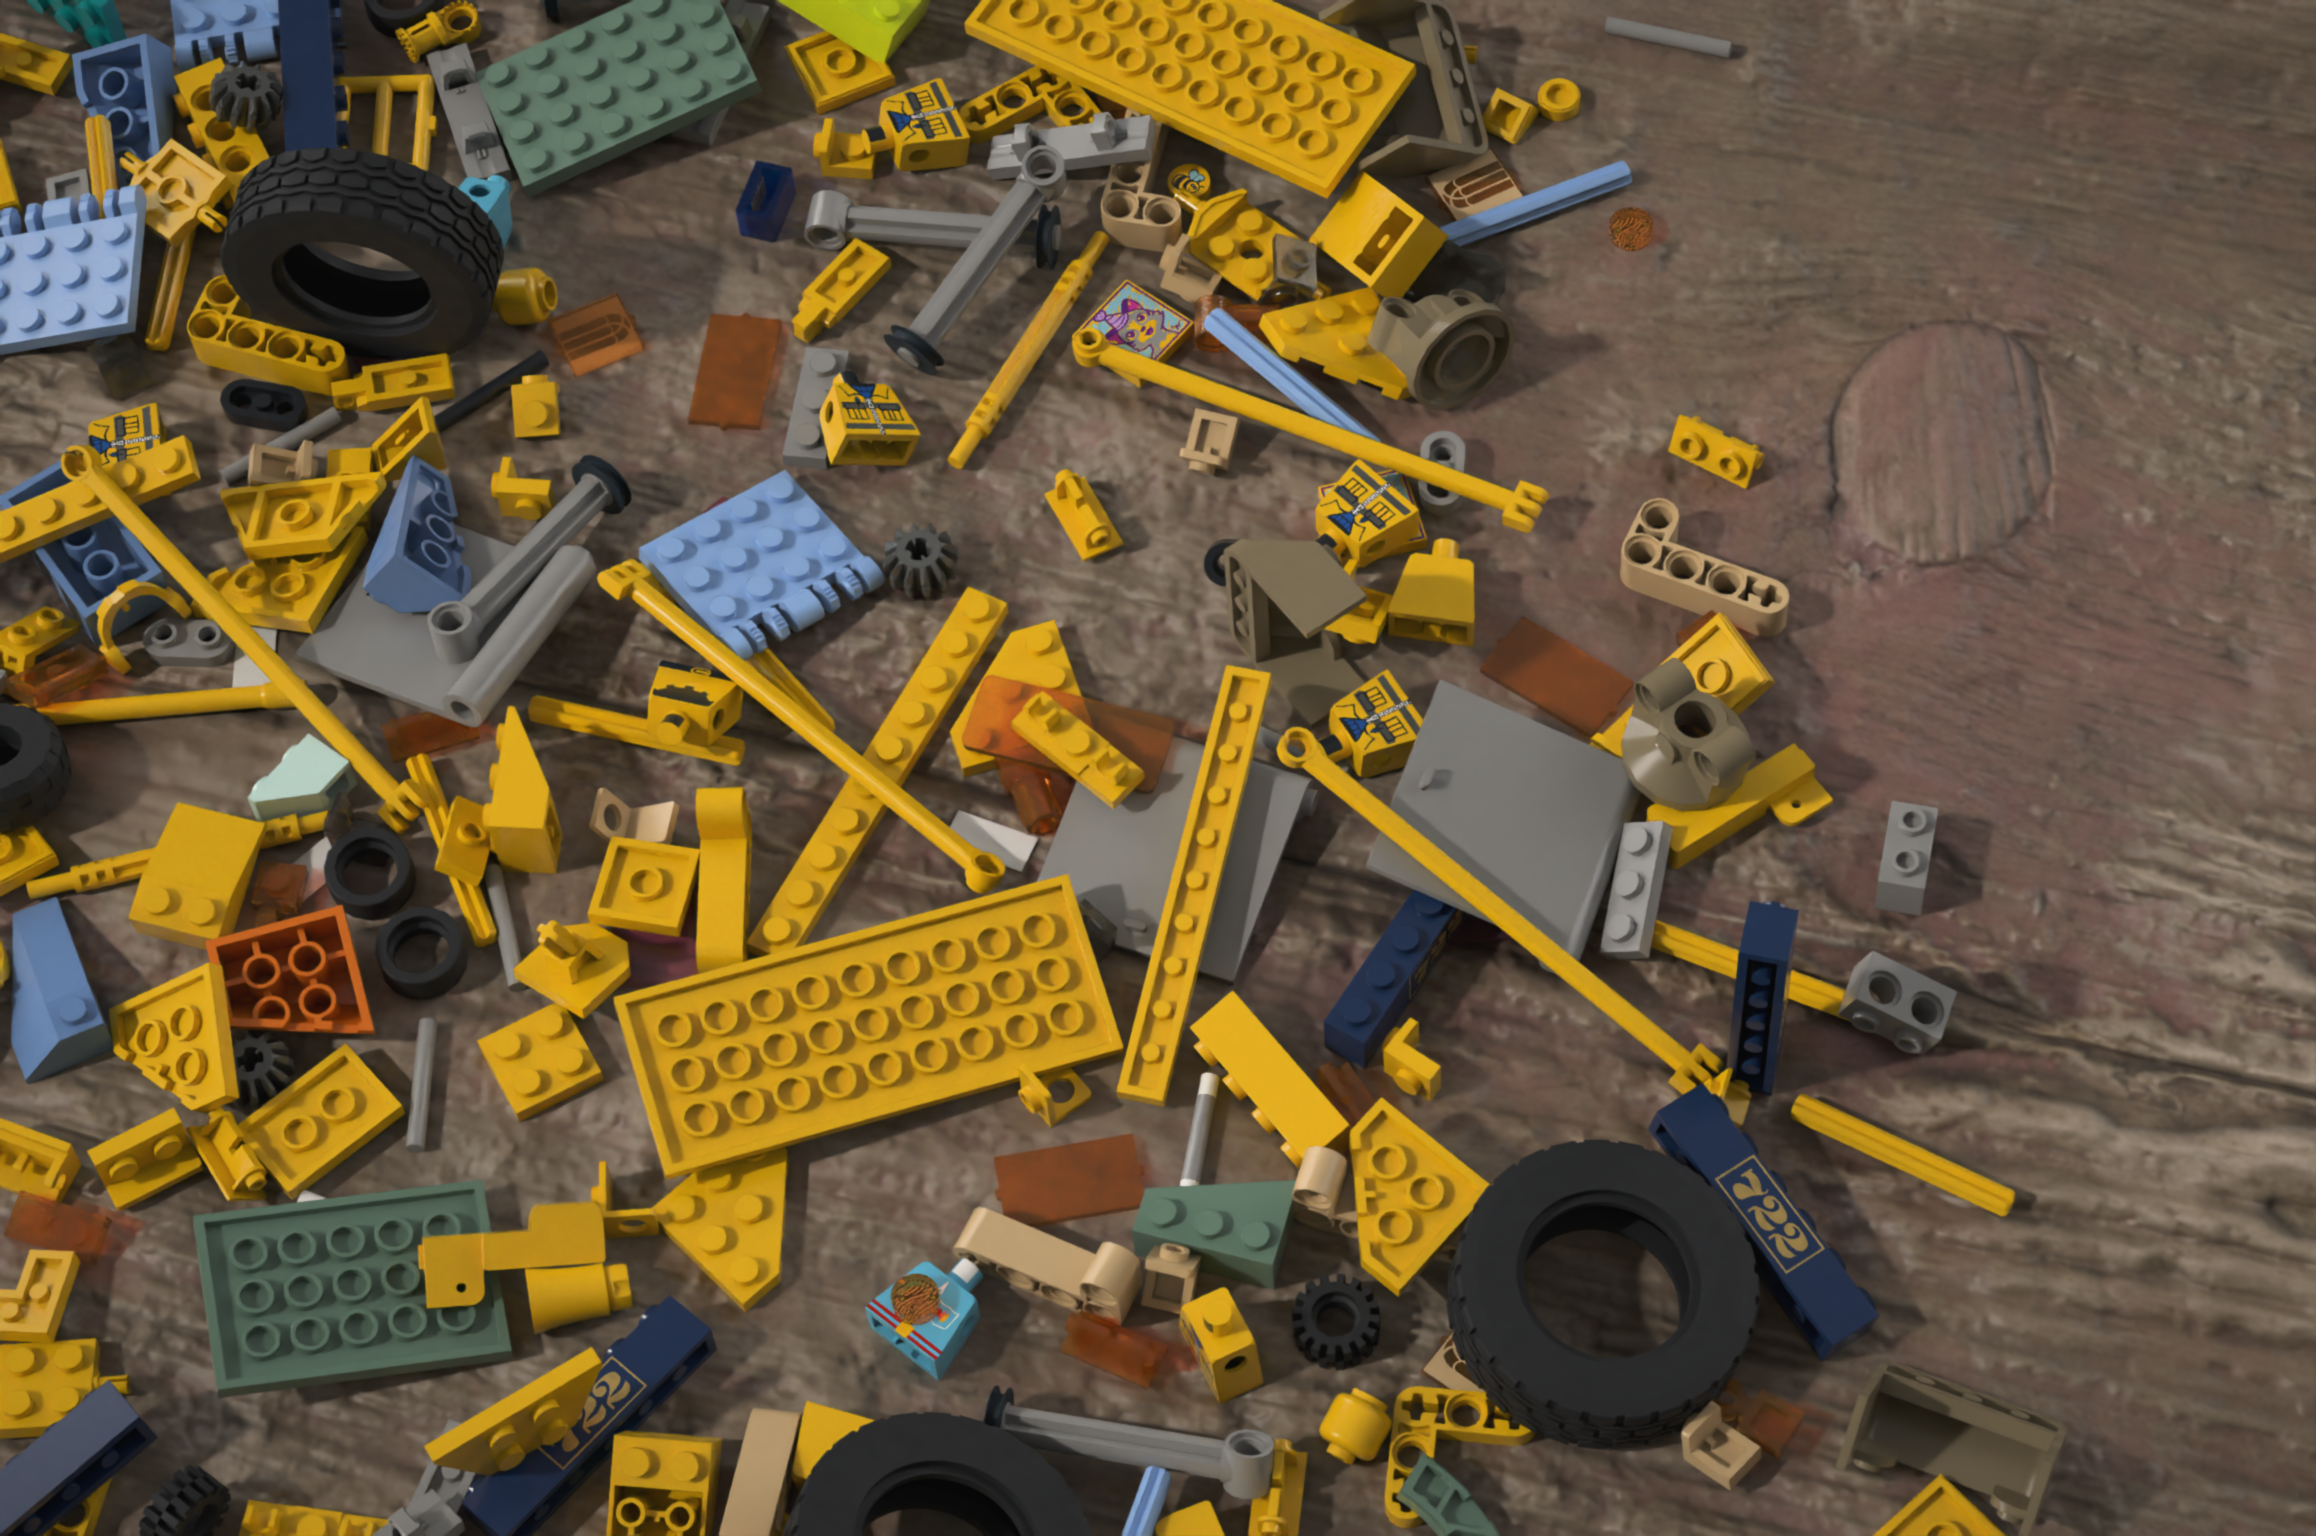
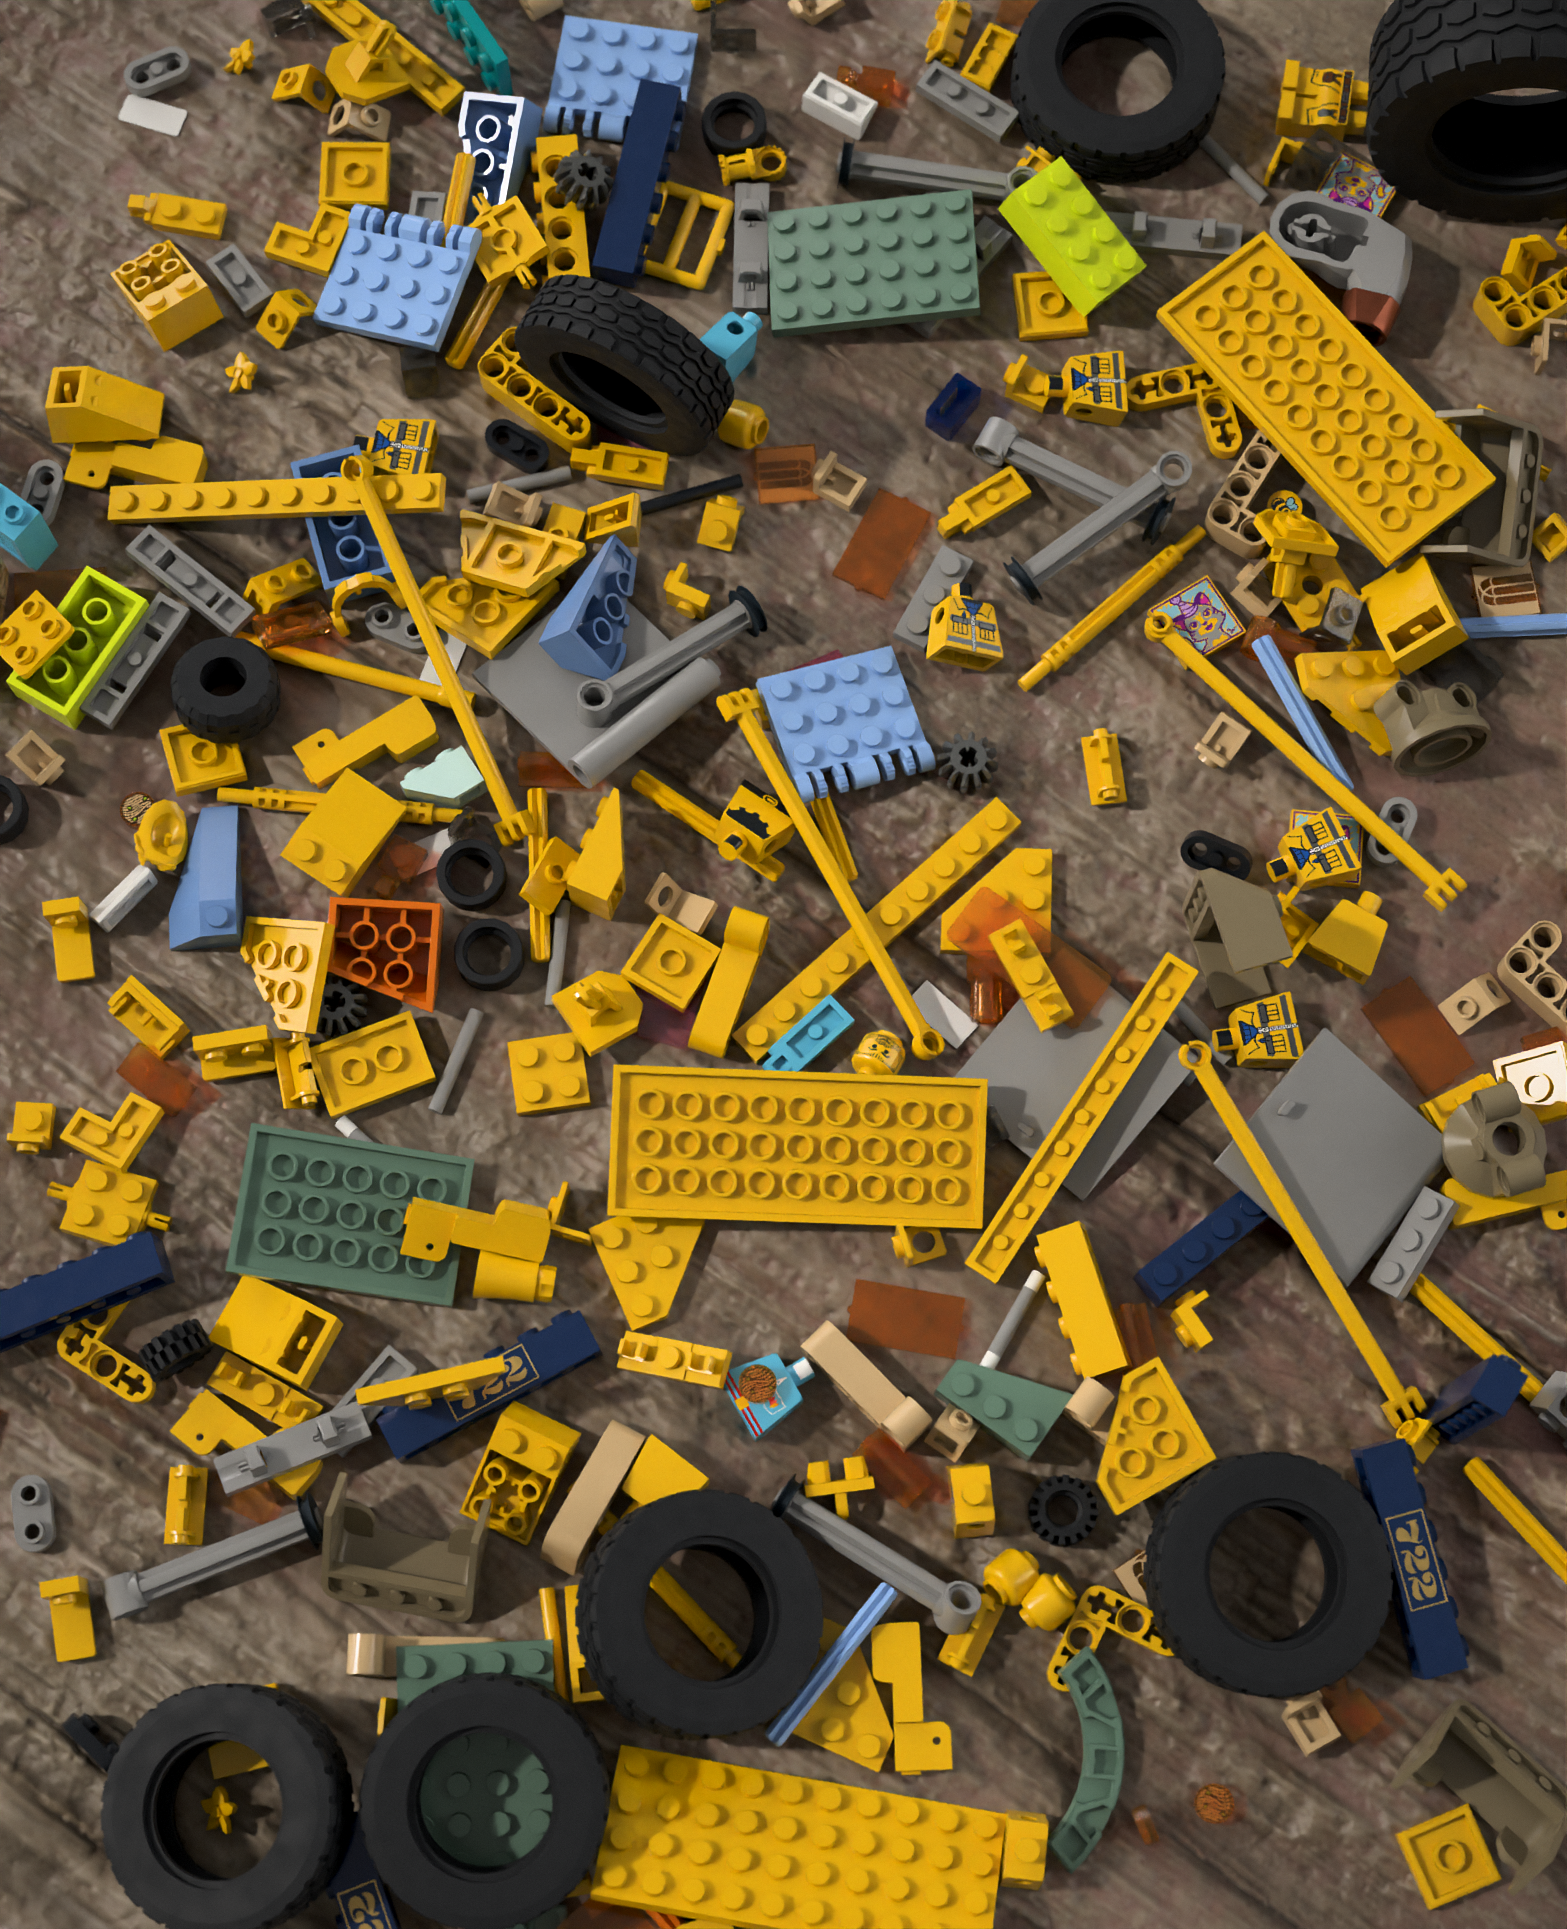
camera: 15 degrees right, 15 degrees up
light grey hinge [987,112,1157,180] -> none
none -> yellow slope [209,1276,344,1391]
none -> yellow piece [292,695,439,790]
none -> yellow plate [617,1331,732,1390]
none -> medium azure hinge [762,994,855,1072]
none -> yellow hips [804,1455,875,1520]
none -> tan bracket [811,451,867,512]
none -> yellow head [851,1030,906,1075]
none -> yellow head [983,1548,1040,1607]
none -> yellow piece [1253,509,1339,599]
none -> tan bracket [1438,972,1511,1035]

